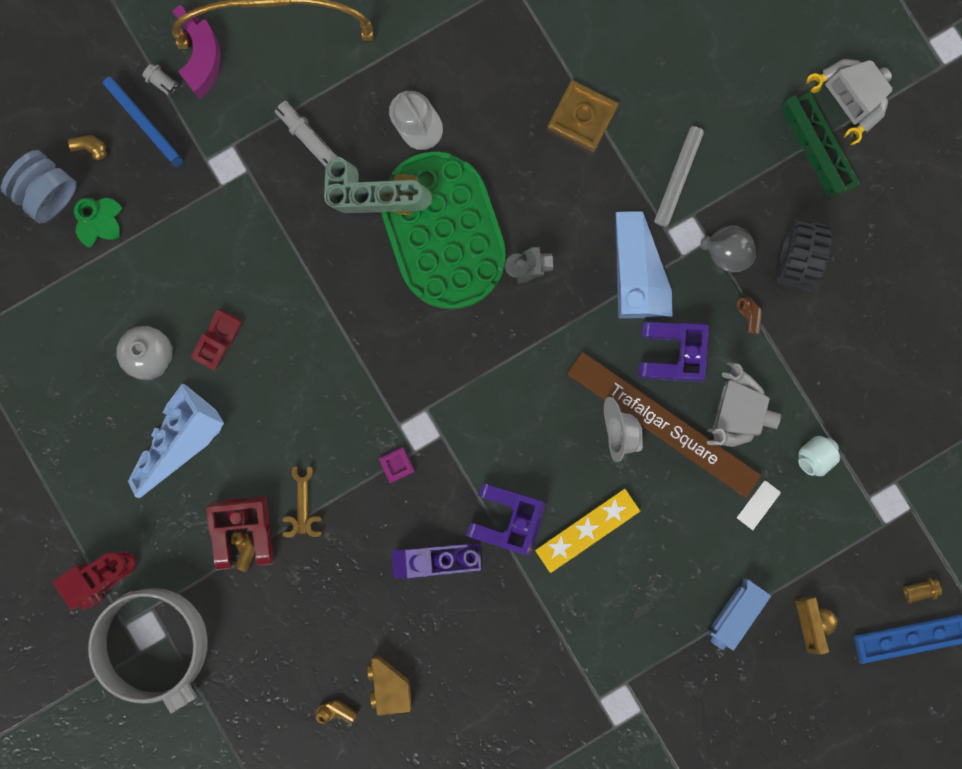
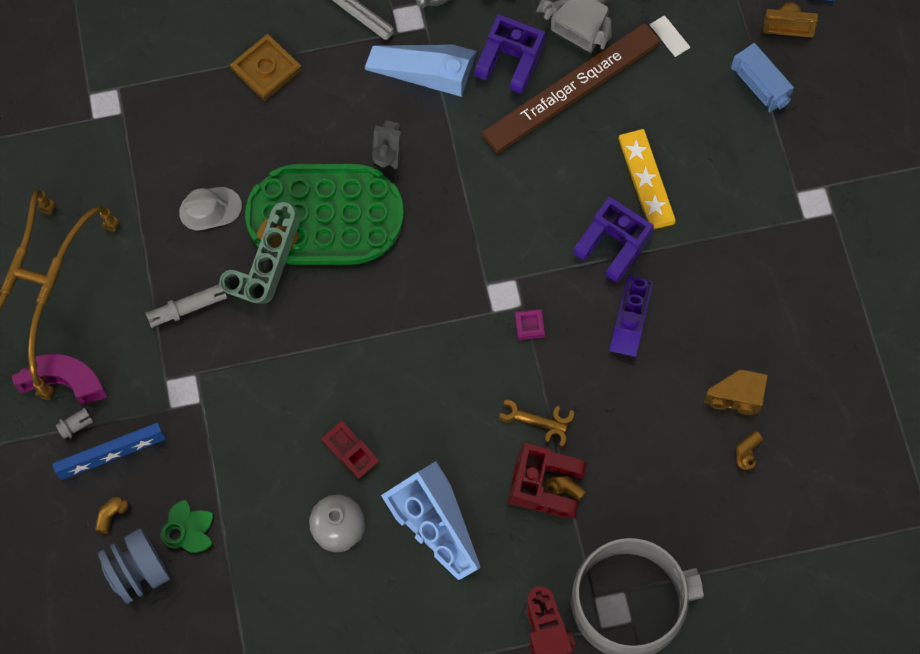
camera: 70 degrees left, 15 degrees down
light grey piece [604,397,643,462] -> none

